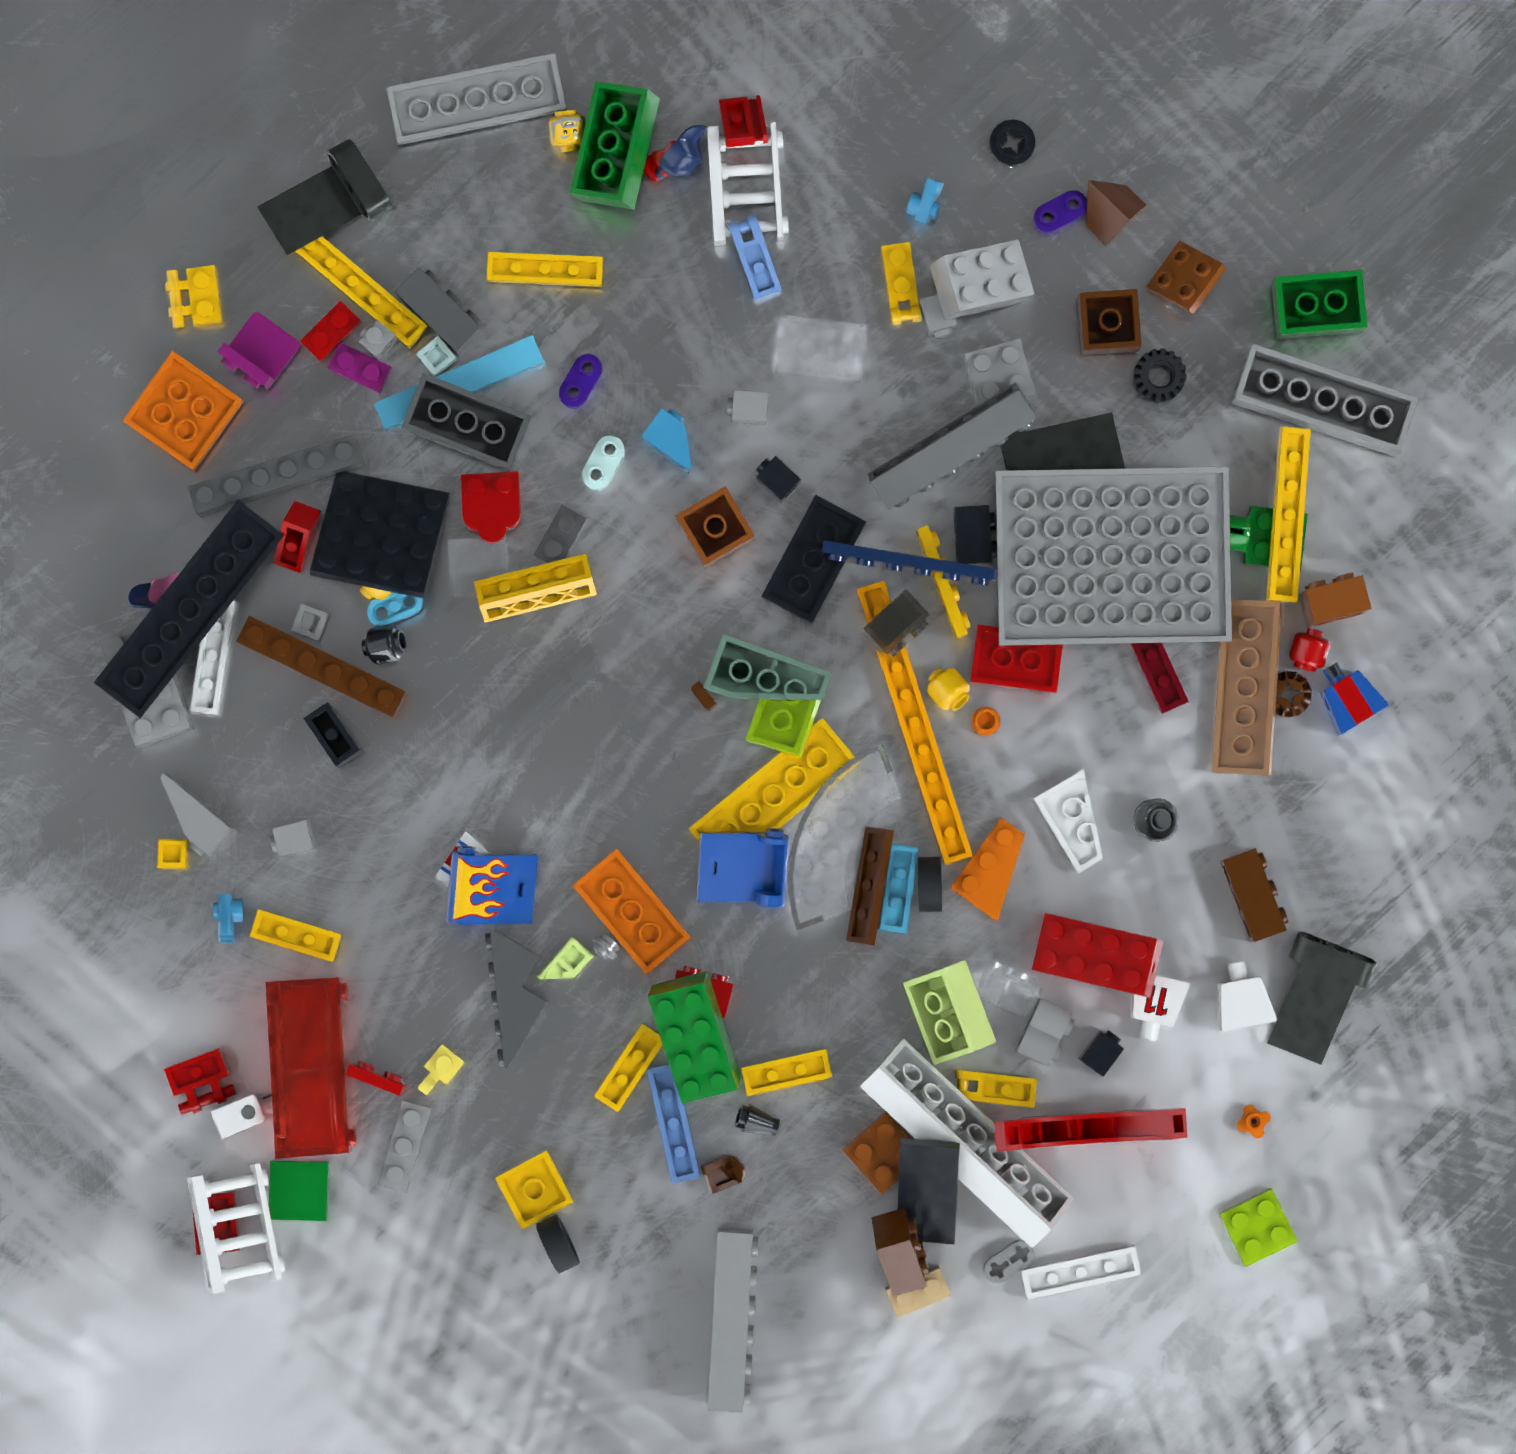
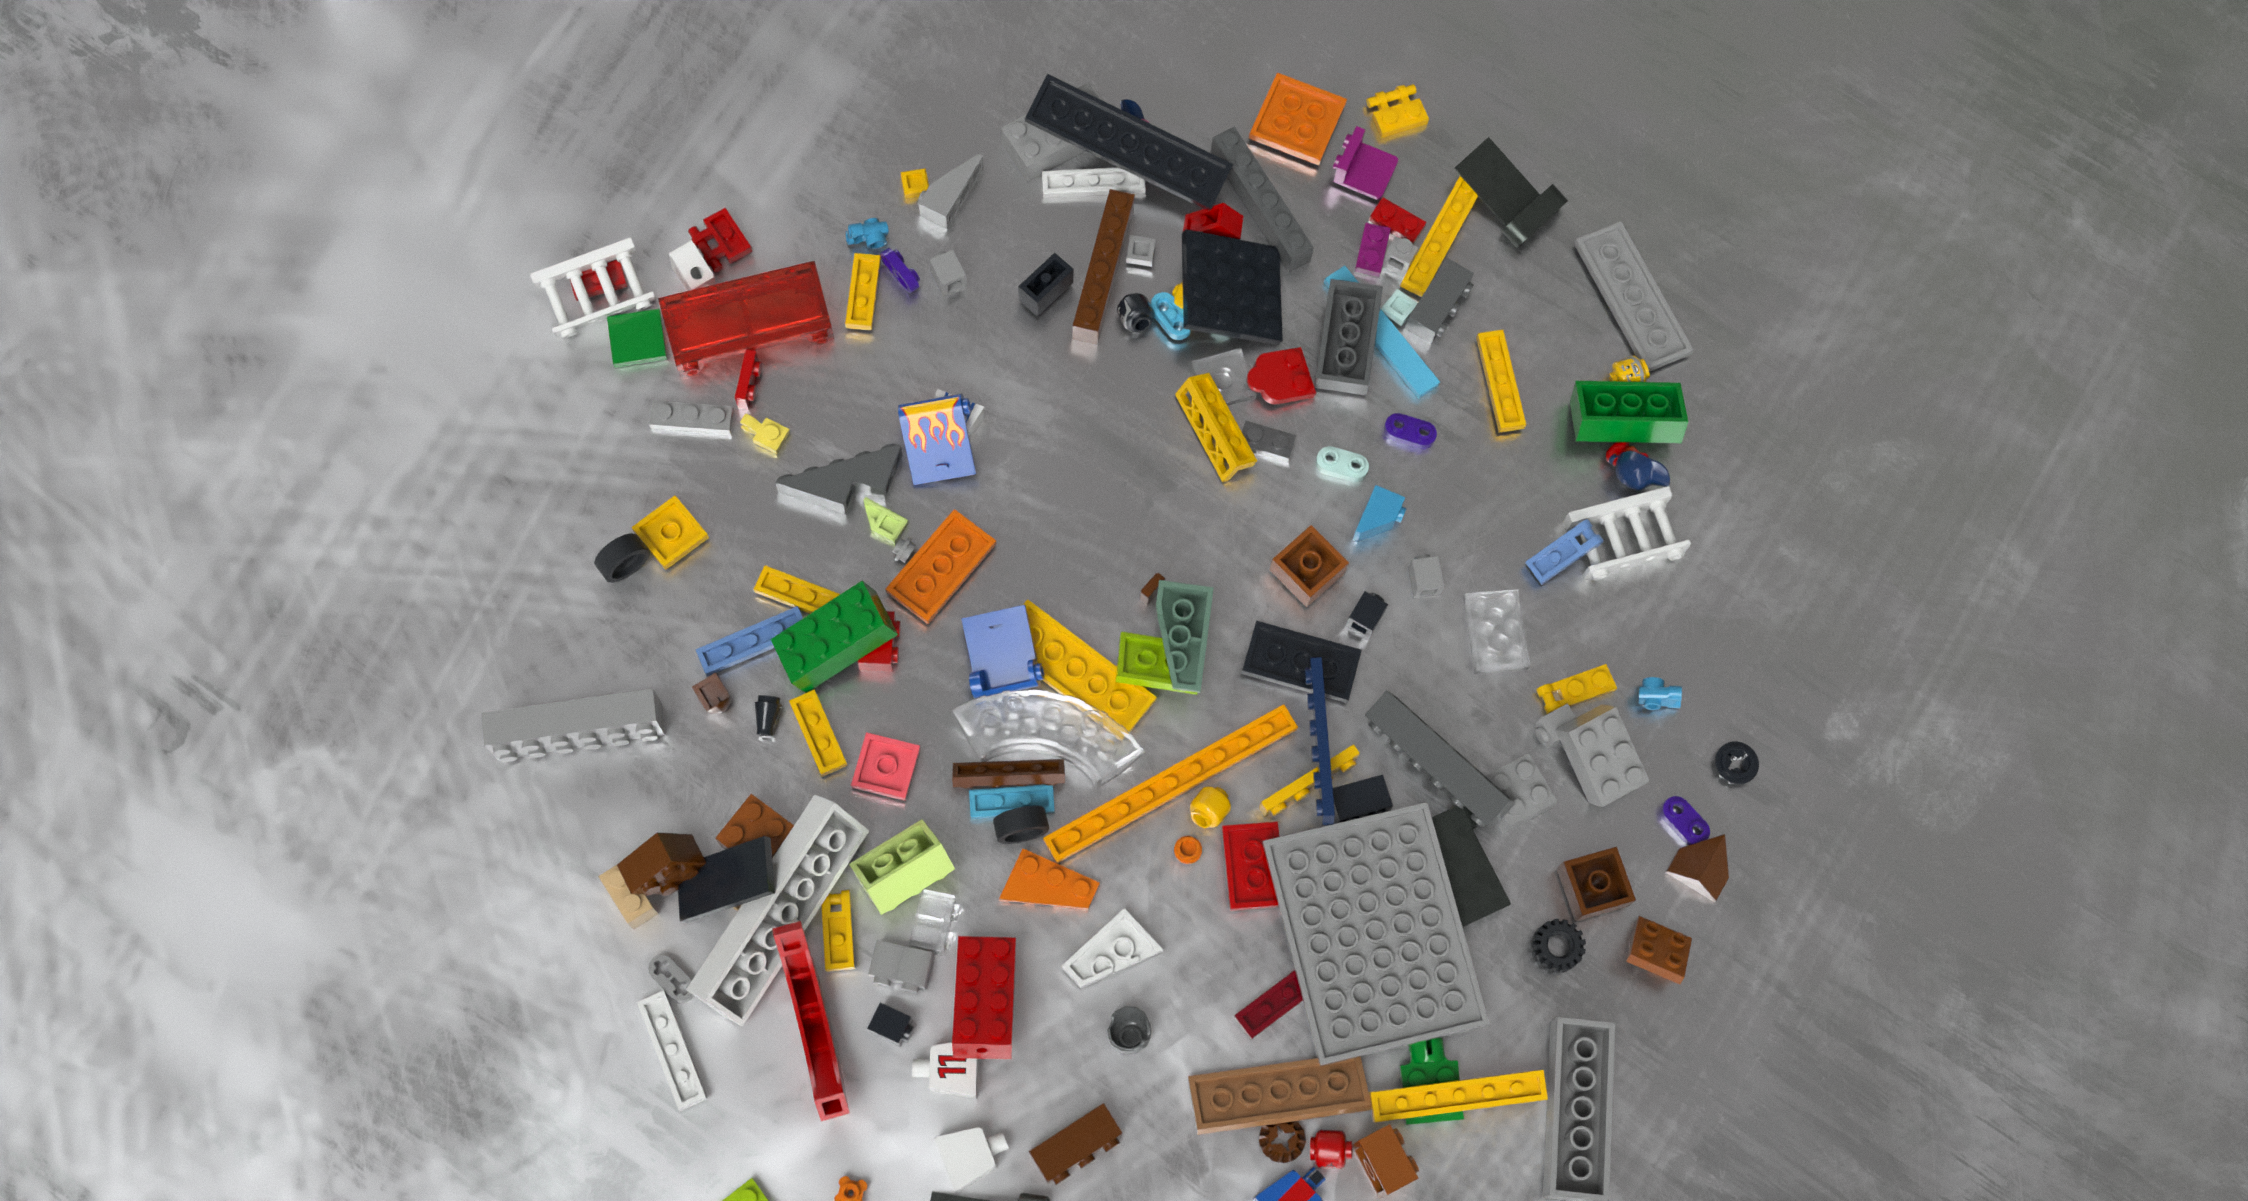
camera: 70 degrees right, 15 degrees down
red plate [719,95,768,148] -> none
clear smoke brick [861,589,930,658] -> none
green brick [1271,270,1368,340] -> none
none -> coral plate [851,732,921,801]
none -> dark purple plate [880,248,920,294]

